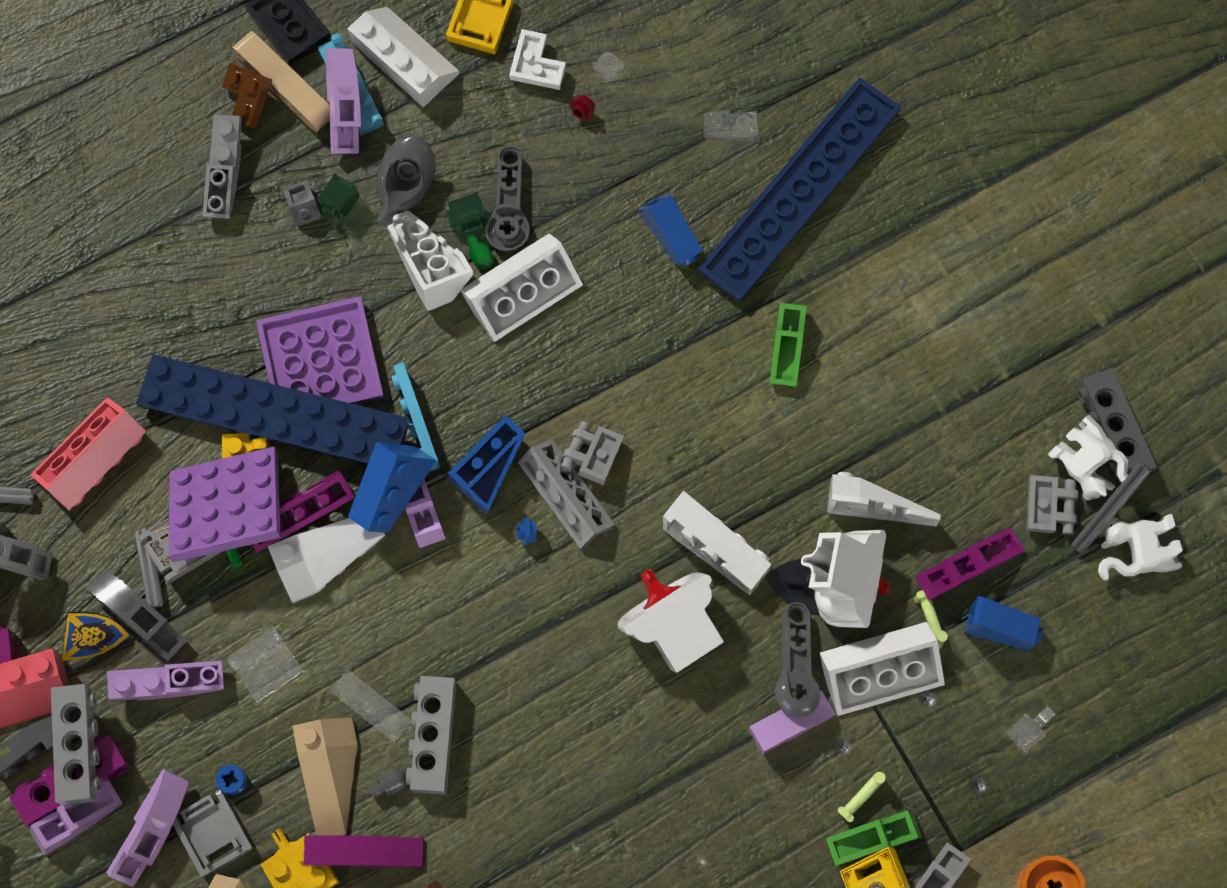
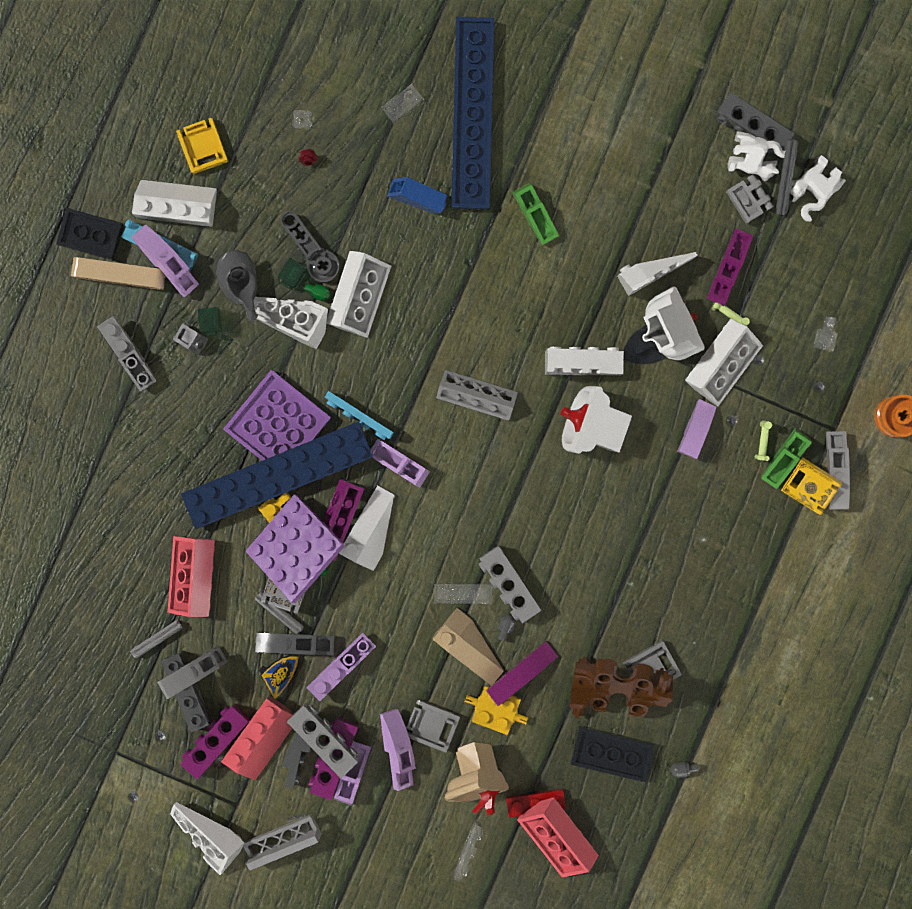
camera: 45 degrees left, 15 degrees up
blue wheel [216,765,248,796] -> none
reddish brown plate [221,63,273,129] -> none
clear hinge [226,626,304,703] -> none
blue wedge [348,442,436,533] -> none
blue wedge [447,415,525,516] -> none
white plate [509,29,566,90] -> none
blue plate [517,518,537,545] -> none
light grey plate [561,421,624,485] -> none
dark grey beam [774,602,821,717] -> none
blue slope [964,596,1043,650] -> none

